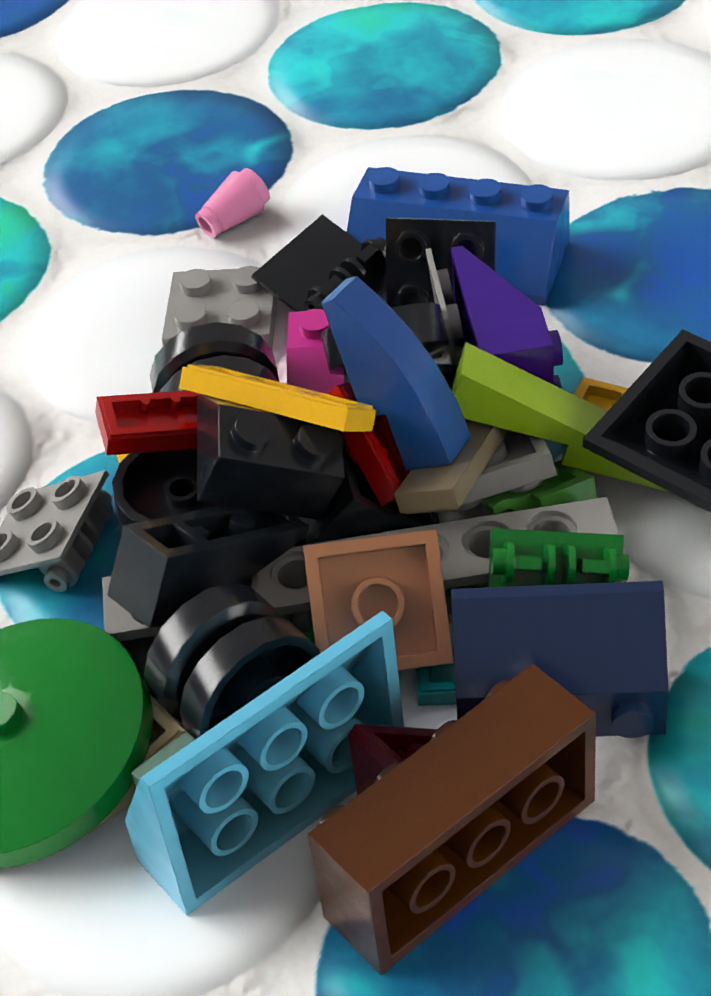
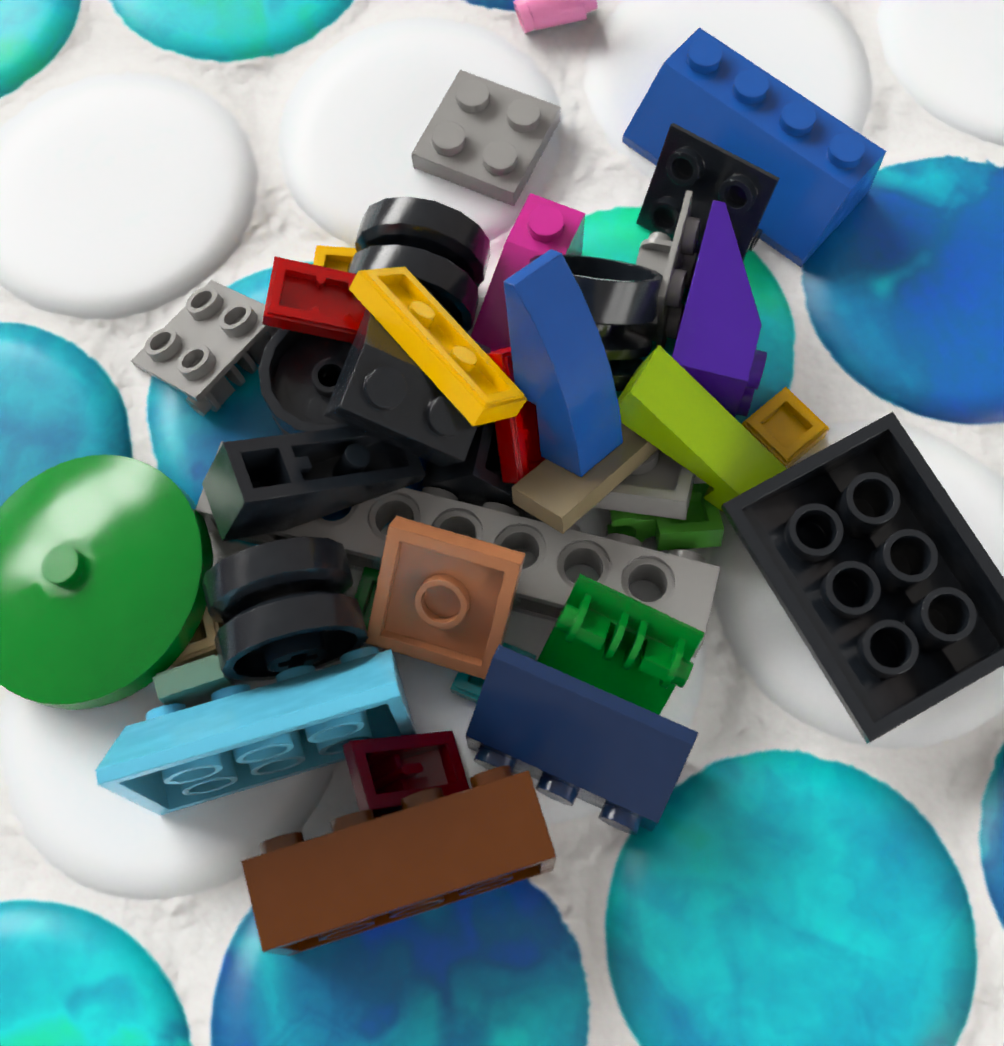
camera: 20 degrees right, 25 degrees up
black hinge [251,214,386,312] -> none

